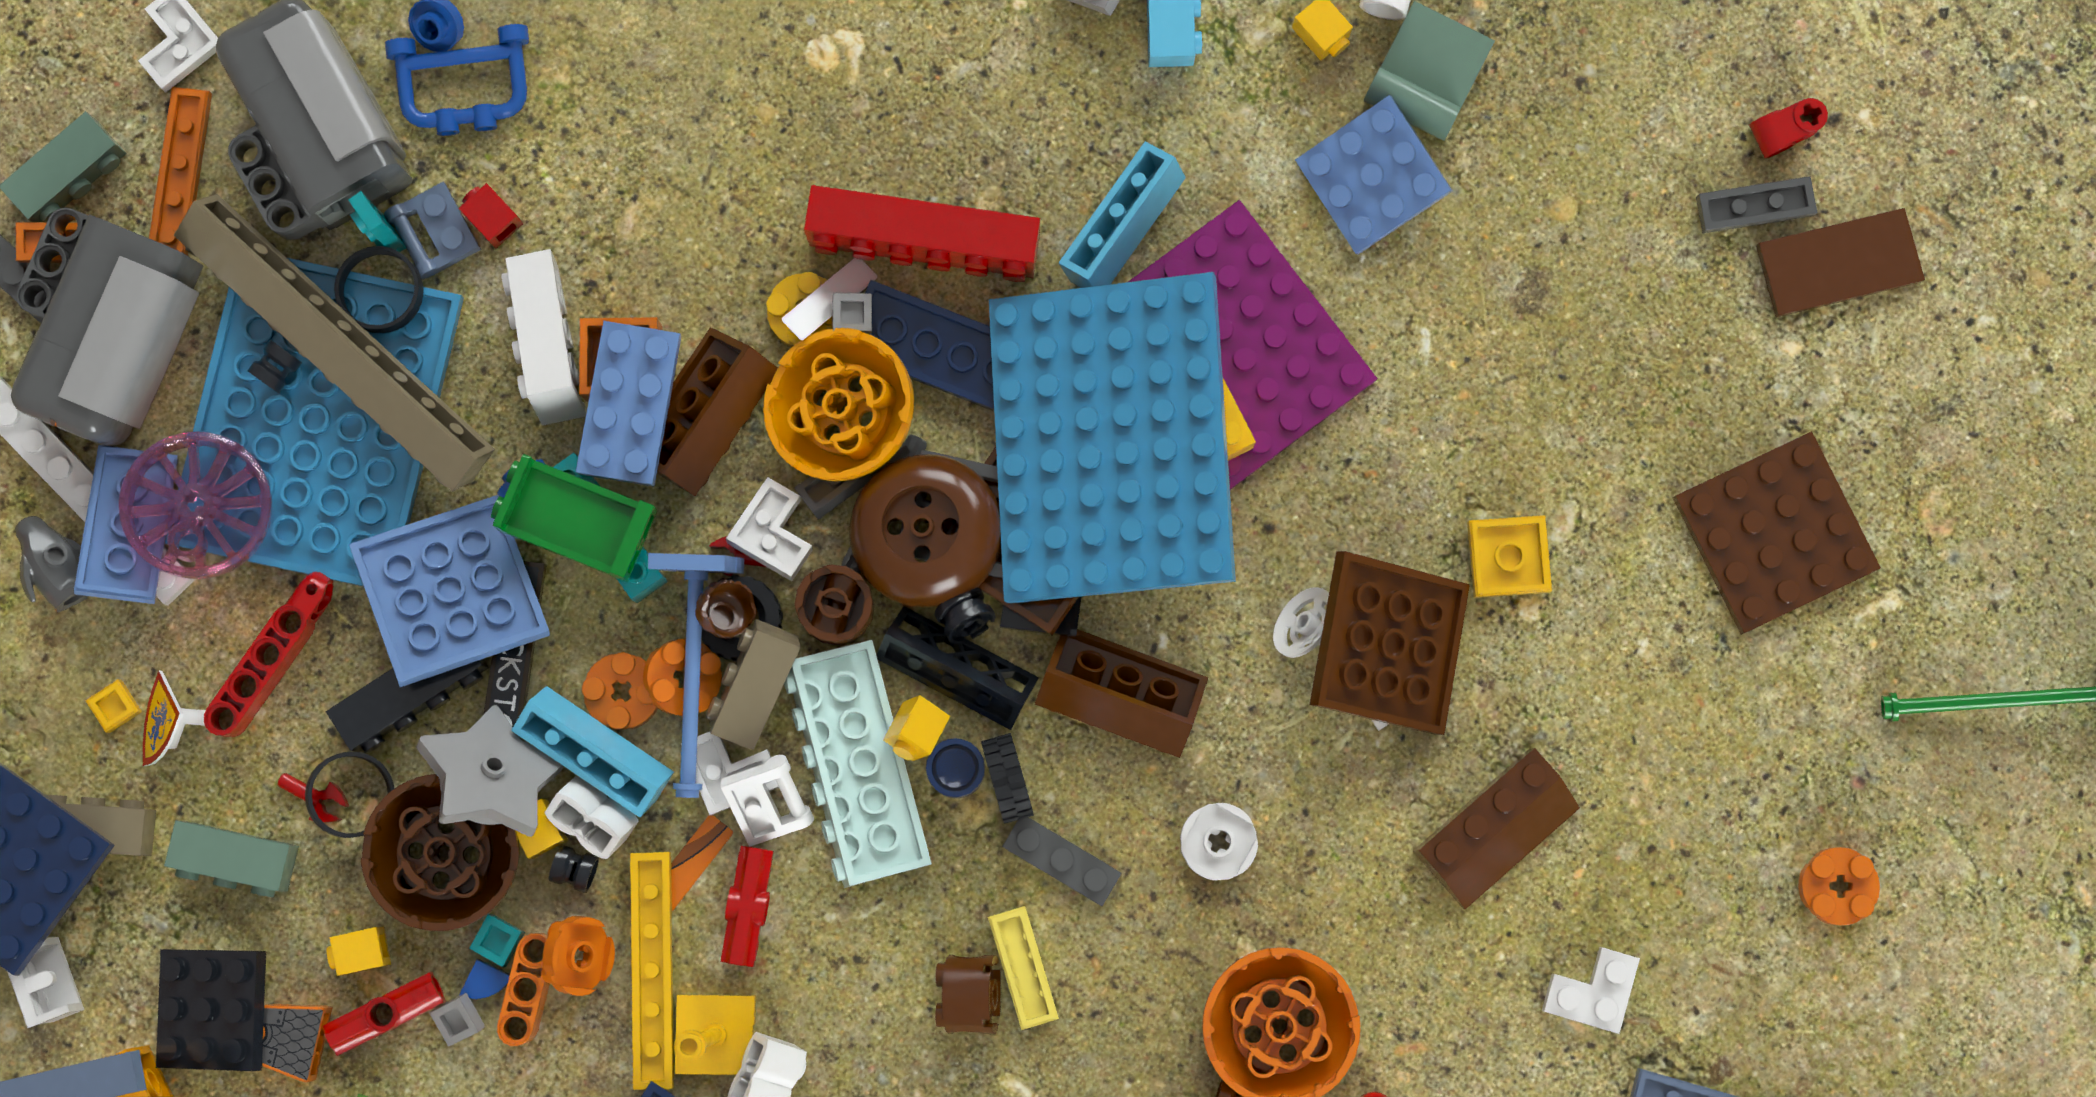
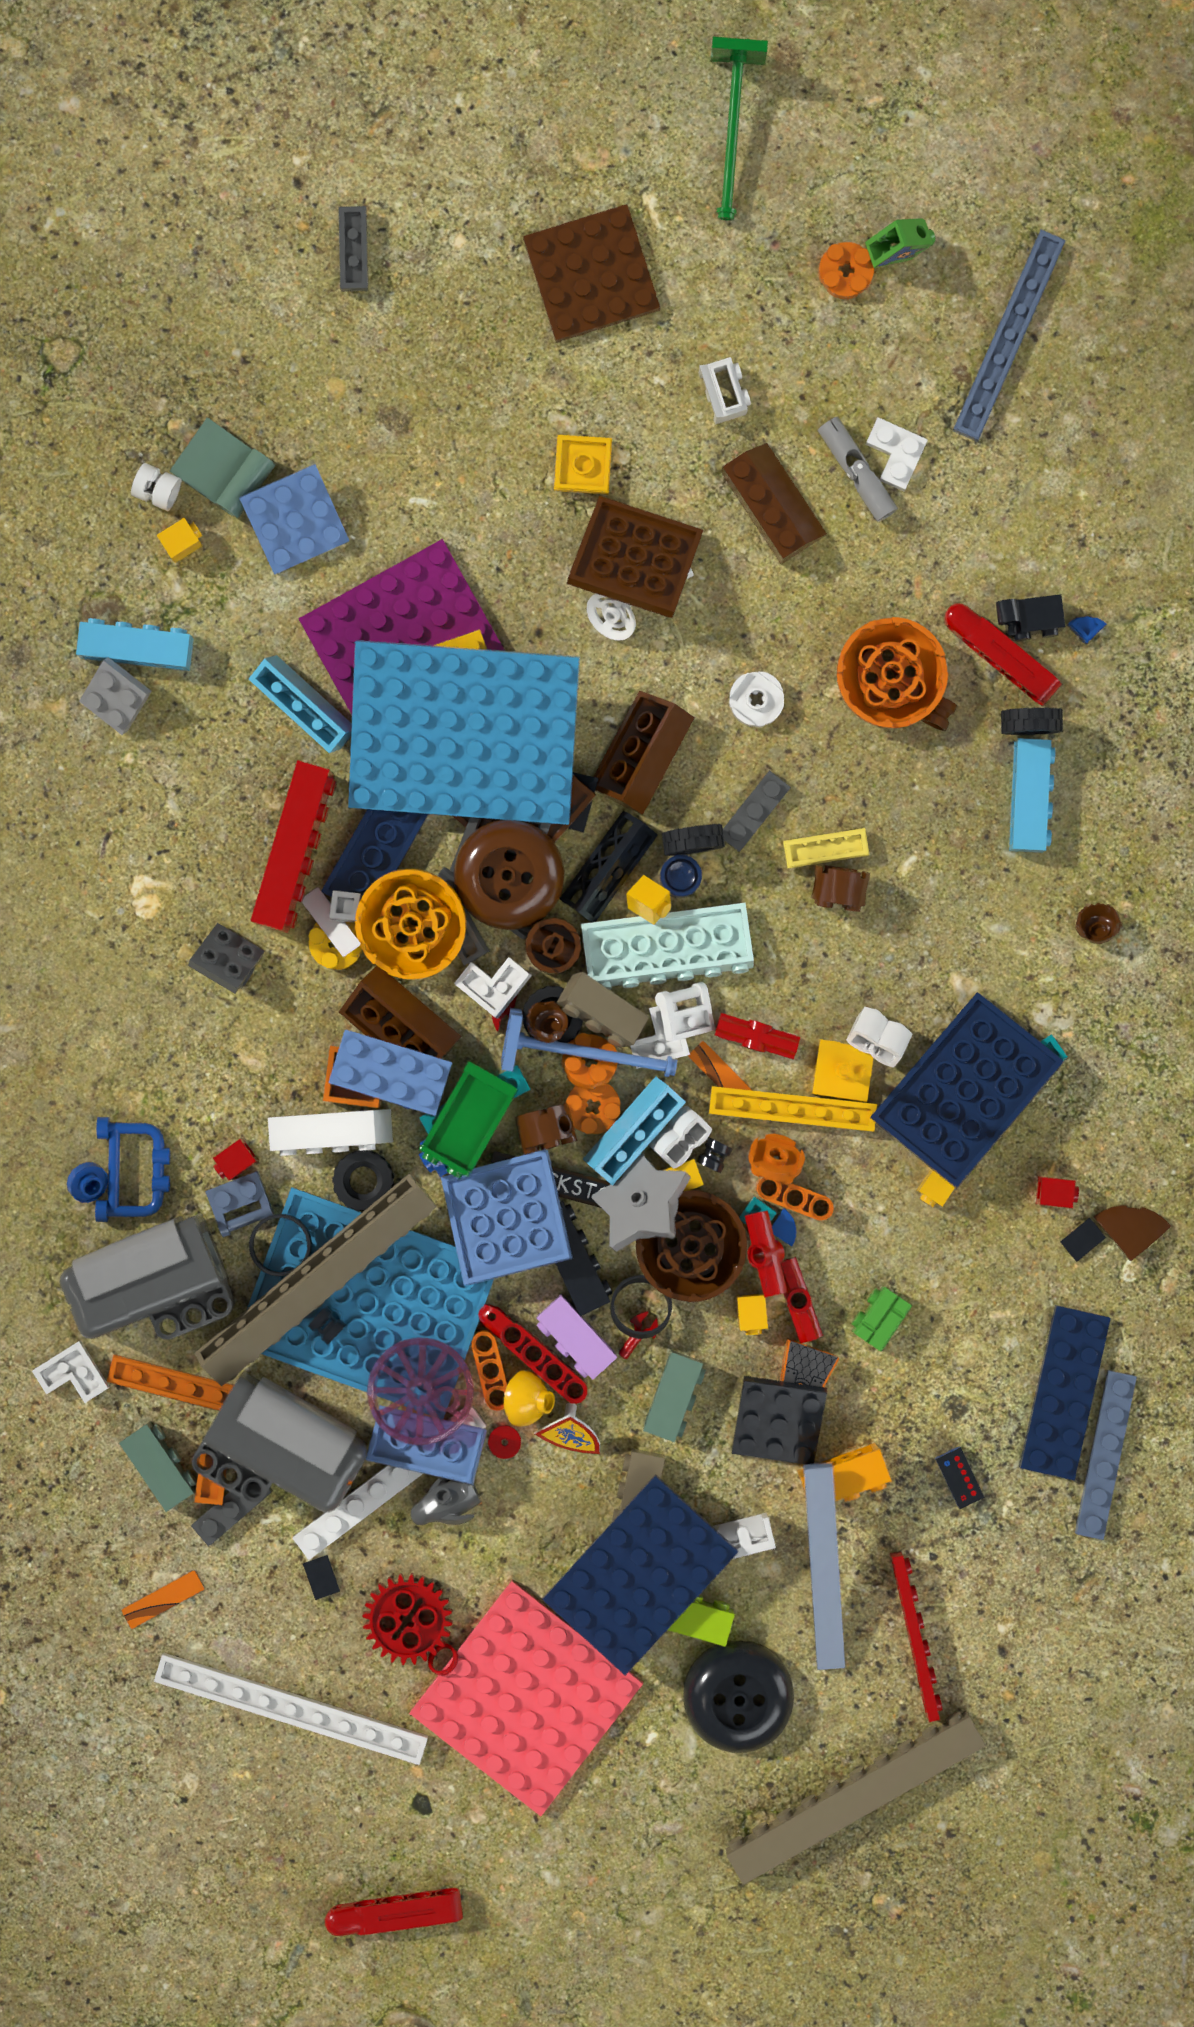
camera: 80 degrees left, 5 degrees up
yellow tile [85,679,142,733] -> none
teal plate [348,191,406,252] -> none
light grey plate [430,993,485,1047] -> none
black wheel [934,588,996,644] -> none
red piece [1749,98,1828,159] -> none
reddish brown tile [1756,208,1925,318] -> none
none -> dark grey plate [188,923,265,994]
none -> black tyre [332,1150,395,1211]
none -> orange beam [471,1329,508,1411]
none -> red wheel [488,1425,521,1459]
none -> yellow piece [504,1370,555,1427]
none -> reddish brown brick [515,1103,578,1155]
none -> lavender brick [537,1294,617,1380]
none -> white window [698,357,751,425]
none -> red piece [745,1210,787,1298]
none -> light grey piece [818,417,898,523]
none -> bright green torso [865,218,935,268]

